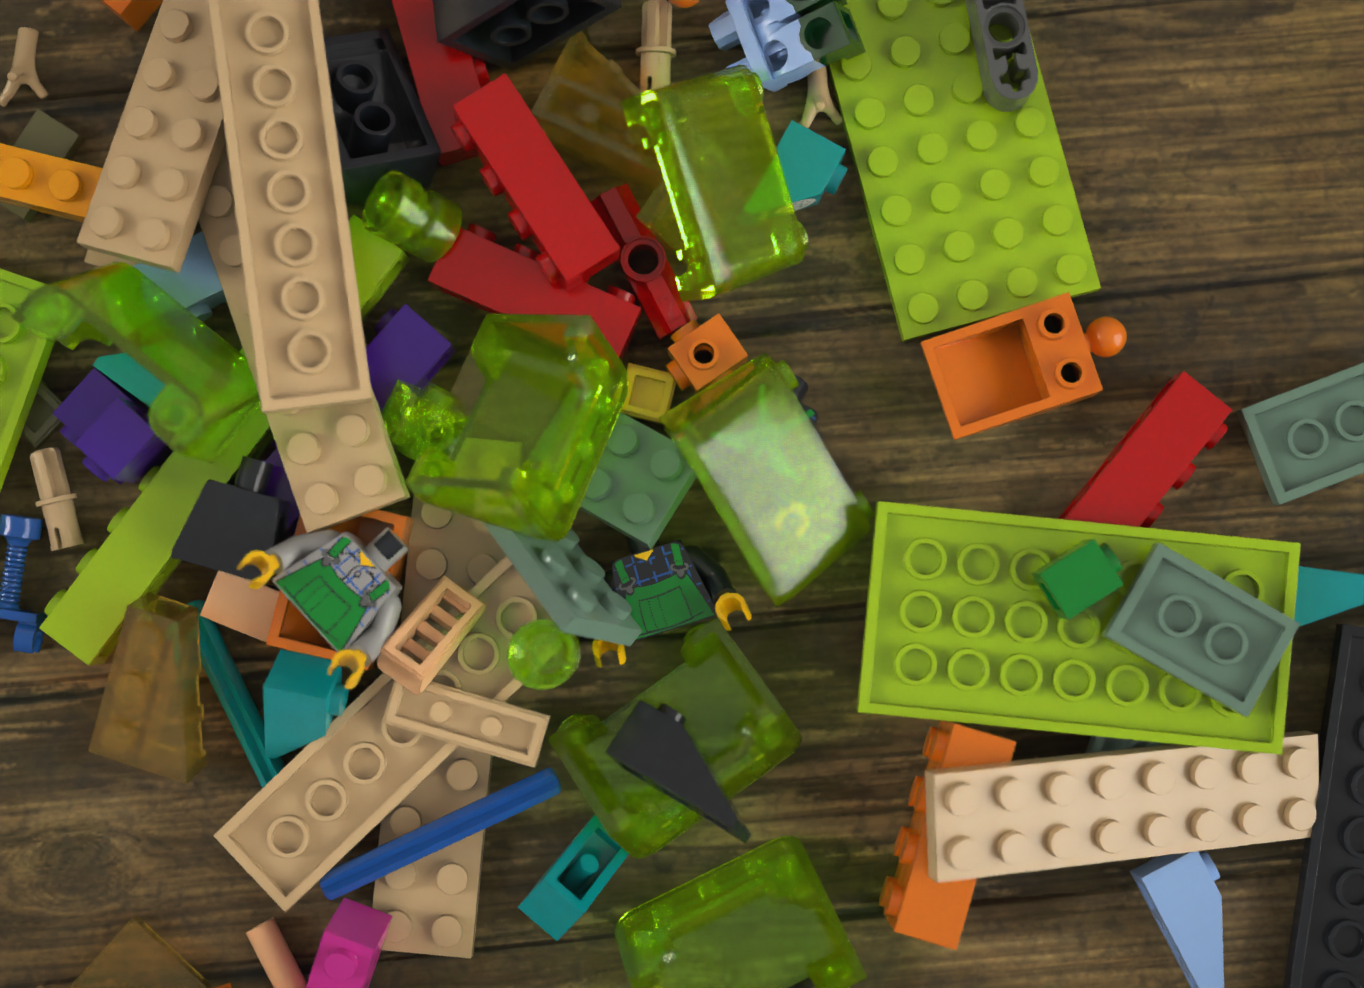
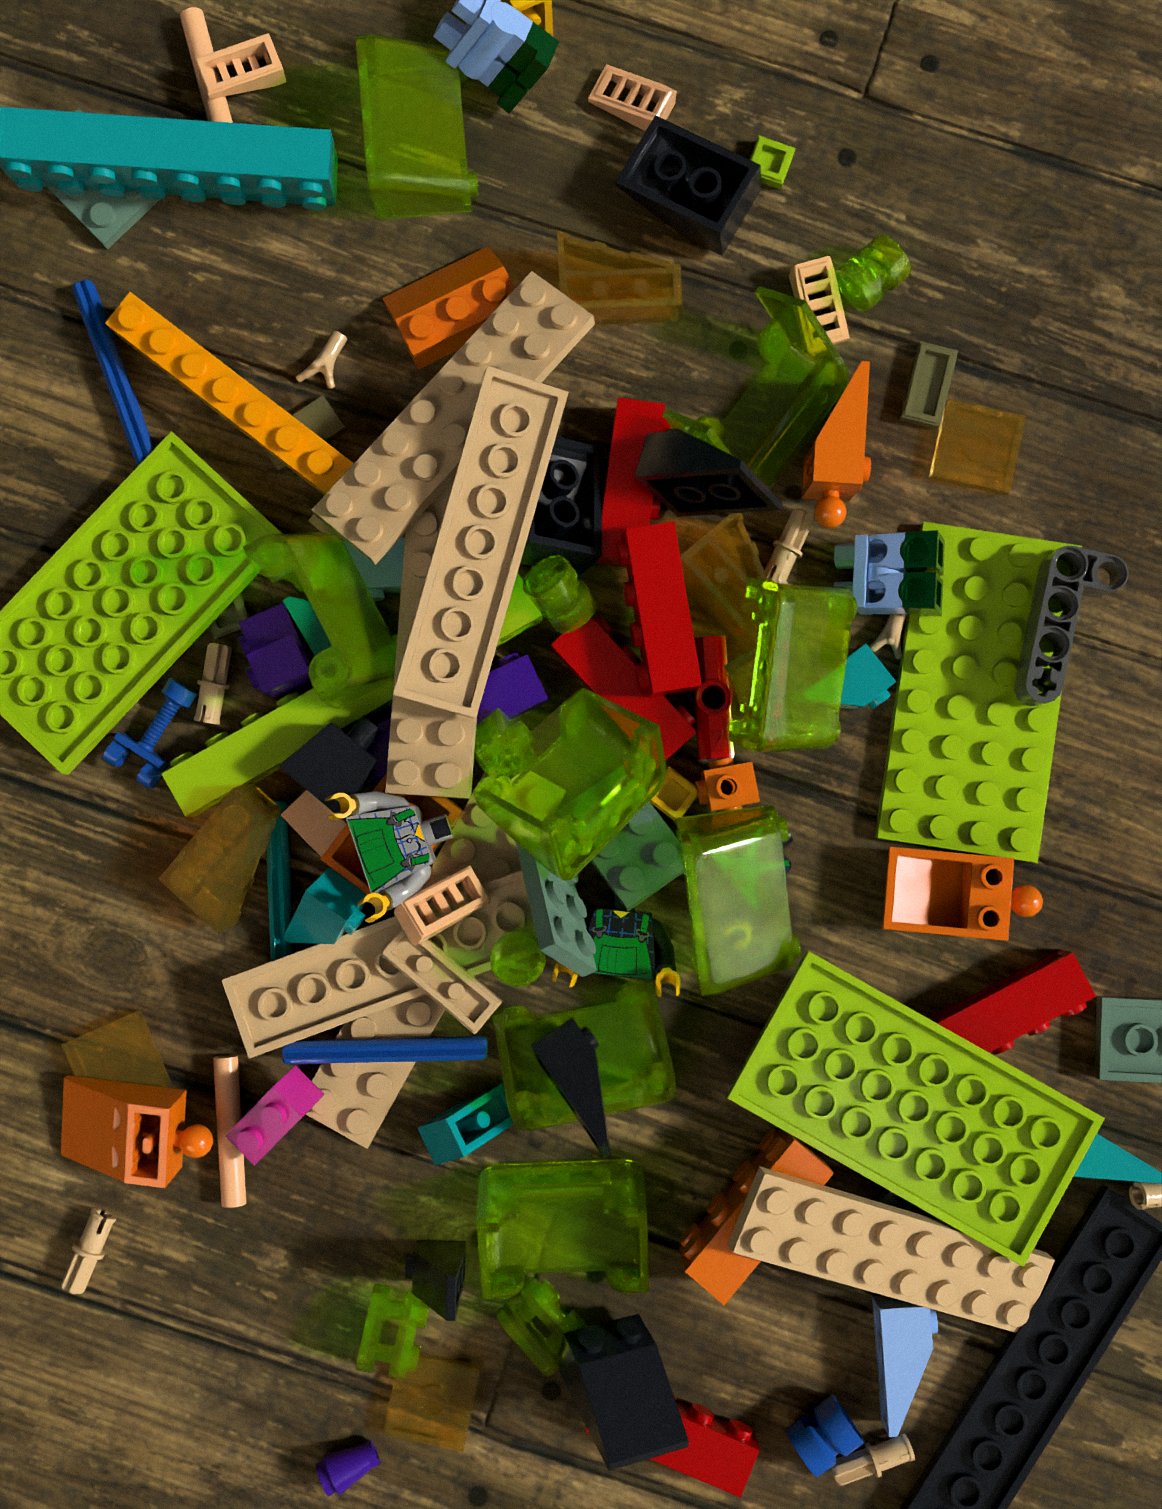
camera: 20 degrees right, 0 degrees up
green brick [1031,539,1124,620] -> none
sand green plate [1102,543,1300,717] -> none

